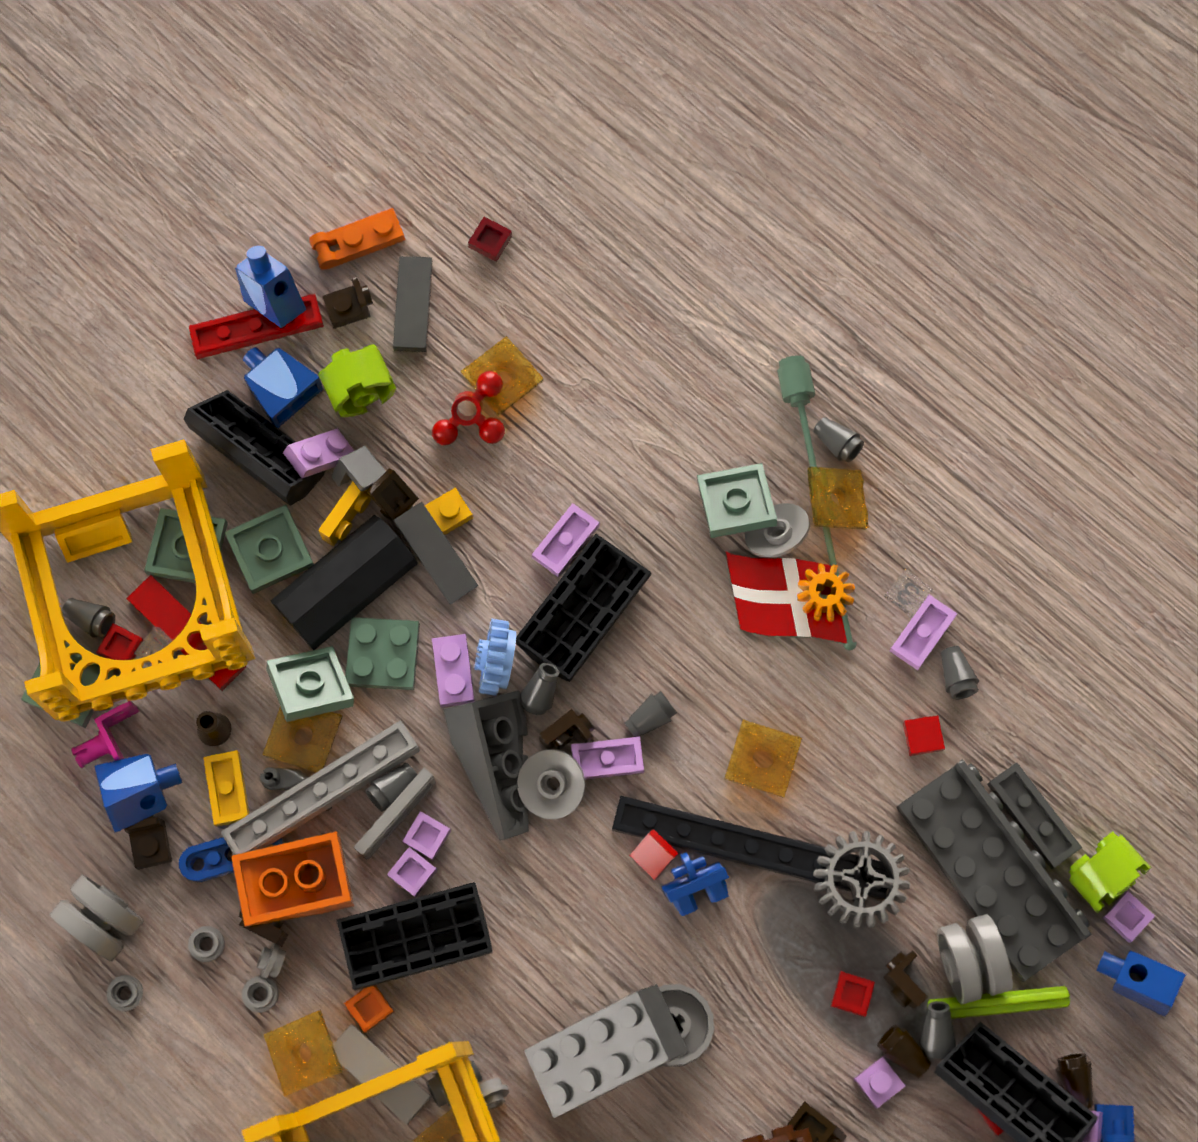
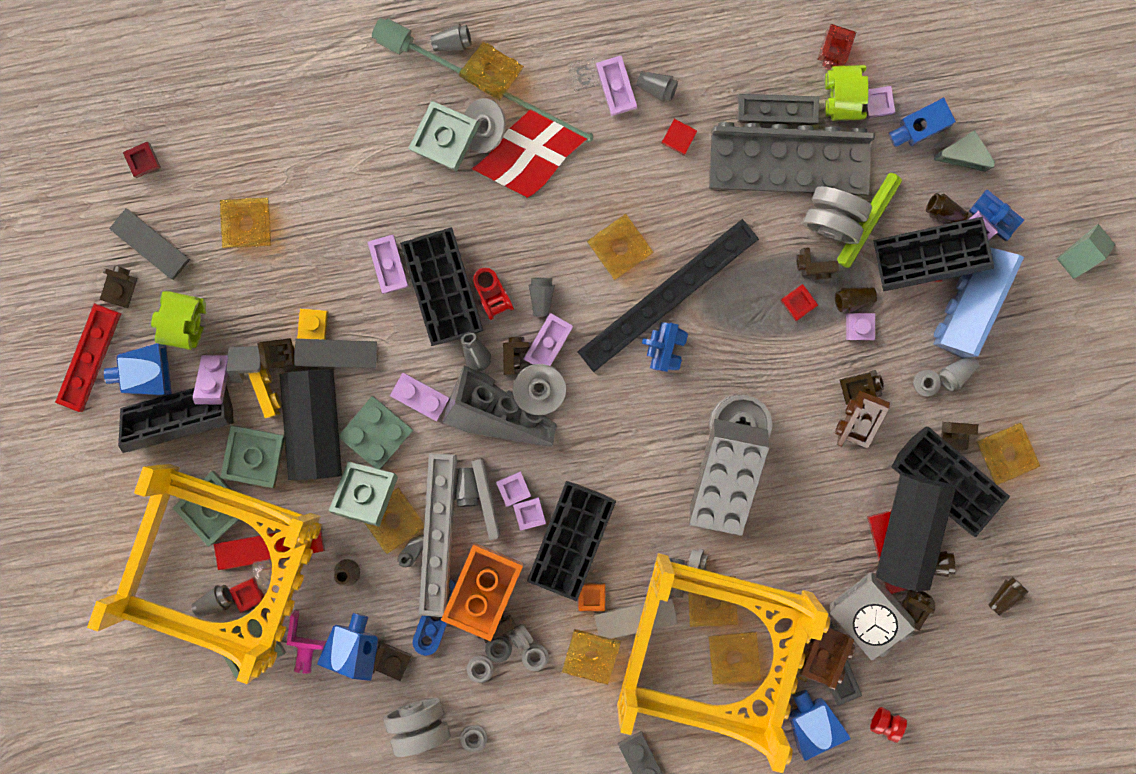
camera: 55 degrees left, 15 degrees up
yellow tile [55,509,132,563] -> none
yellow plate [203,750,250,827] -> none
blue torso [235,245,306,328] -> none
orange plate [309,208,405,270] -> none
red piece [432,371,505,446] -> none
light blue gear [474,619,516,696] -> none
tile [629,829,679,880] -> none
light orange gear [797,563,855,622] -> none
light grey gear [813,831,910,928] -> none
dark grey cone [920,1001,956,1059] -> none
none -> red piece [473,267,514,321]
none -> dark grey plate [485,635,512,662]
none -> clear red brick [817,24,857,69]
none -> sand green slope [934,130,995,172]

